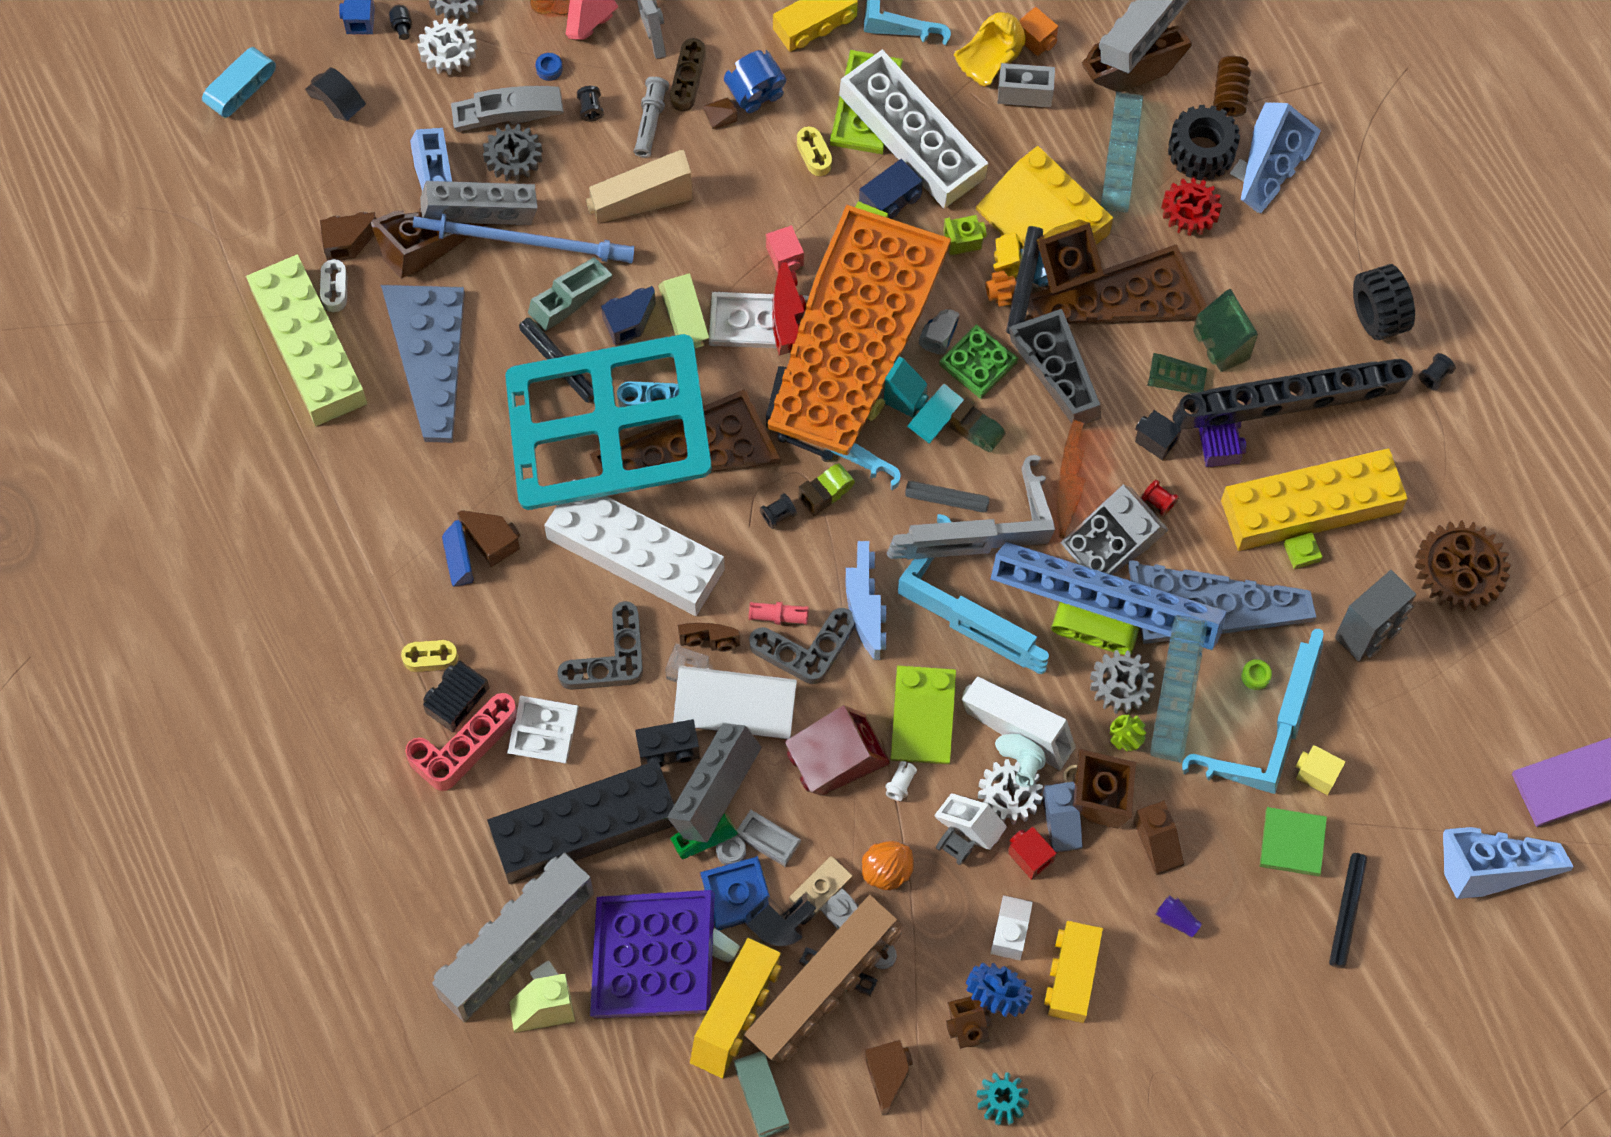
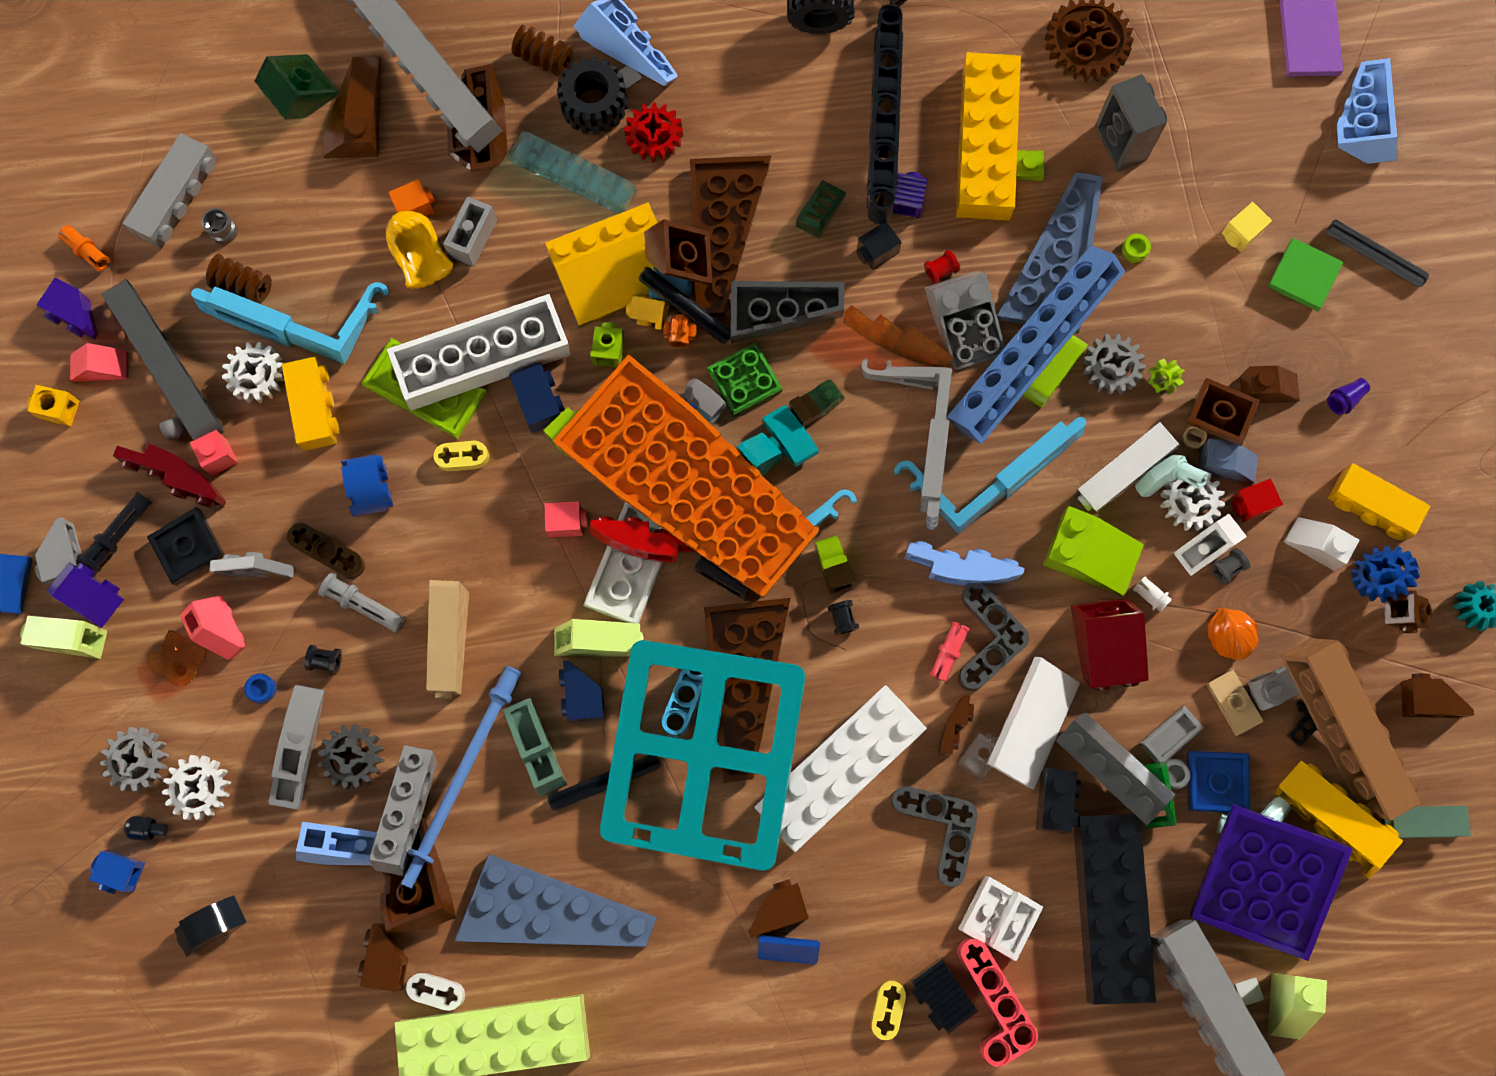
camera: 70 degrees left, 10 degrees up
medium azure beam [202,47,276,118] -> none
reddish brown slope [703,97,738,129] -> none
black brick [746,892,816,946] -> none
dark grey axle [905,481,989,512] -> none
clear light blue beam [1151,615,1207,763] -> none
medium azure hinge [1182,629,1324,794] -> none
clear green slope [1193,289,1258,372] -> none

